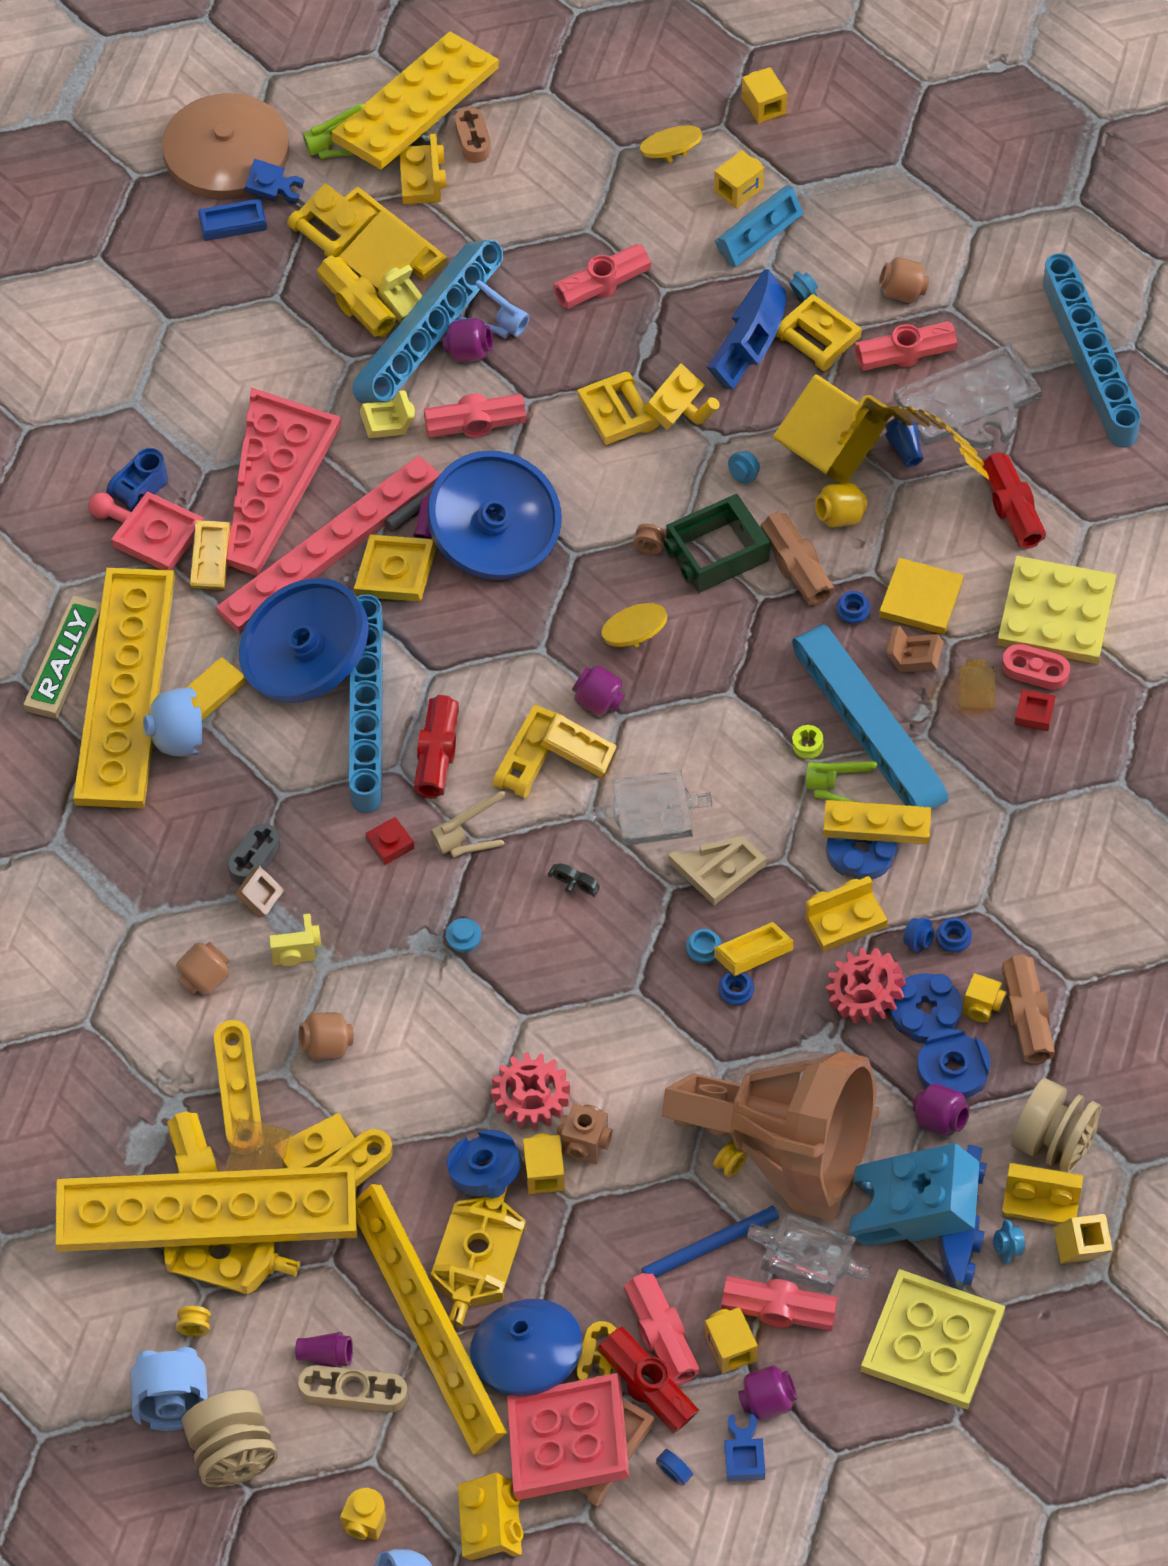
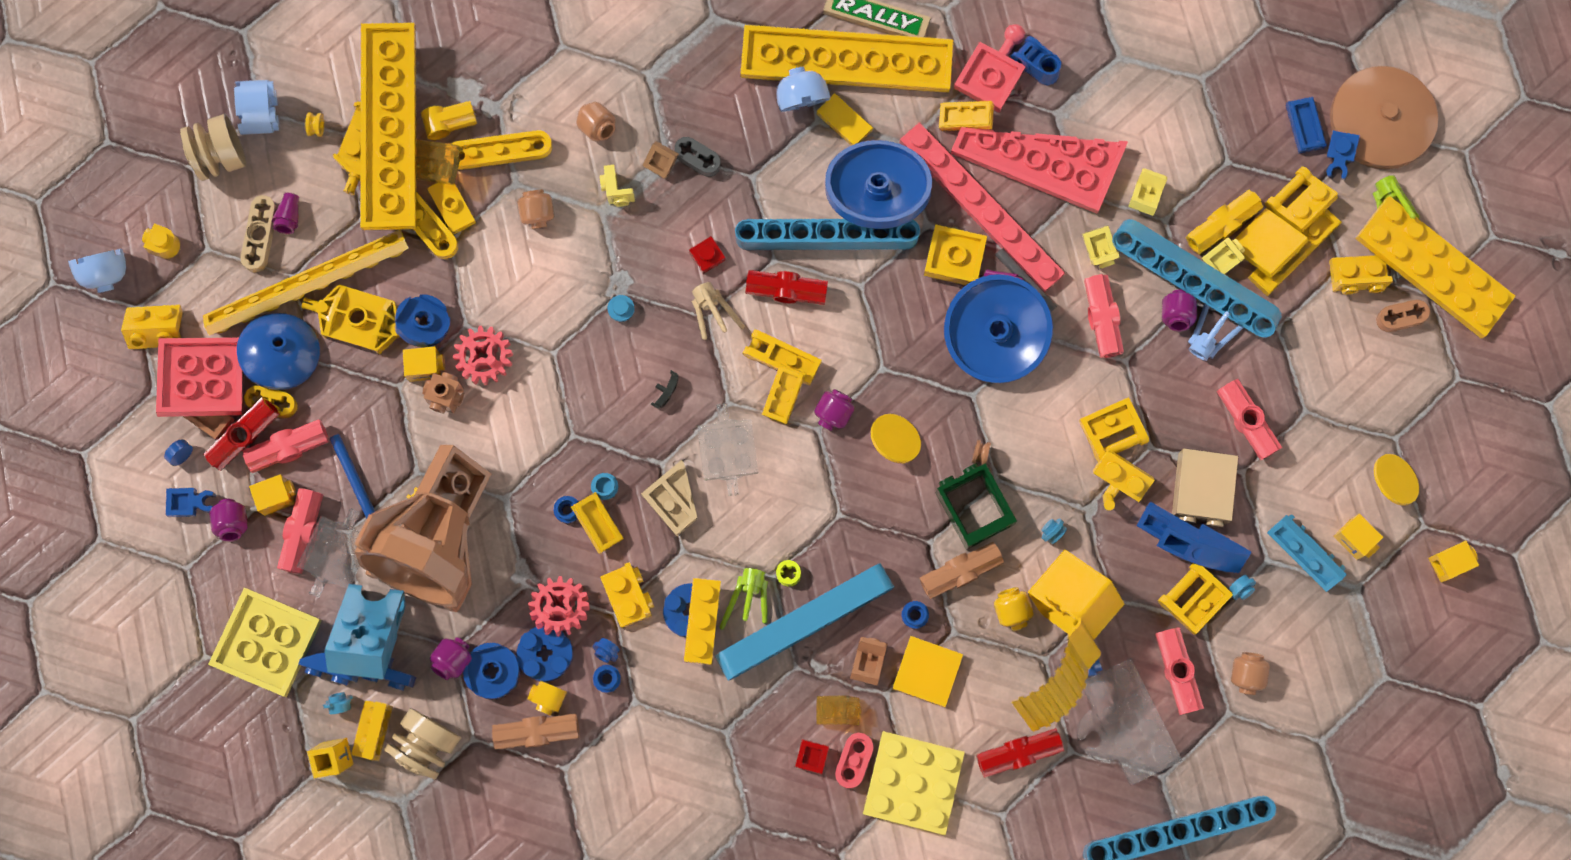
camera: 90 degrees right, 20 degrees up
none -> light yellow bracket [1128,168,1168,216]
none -> tan brick [1172,448,1238,528]

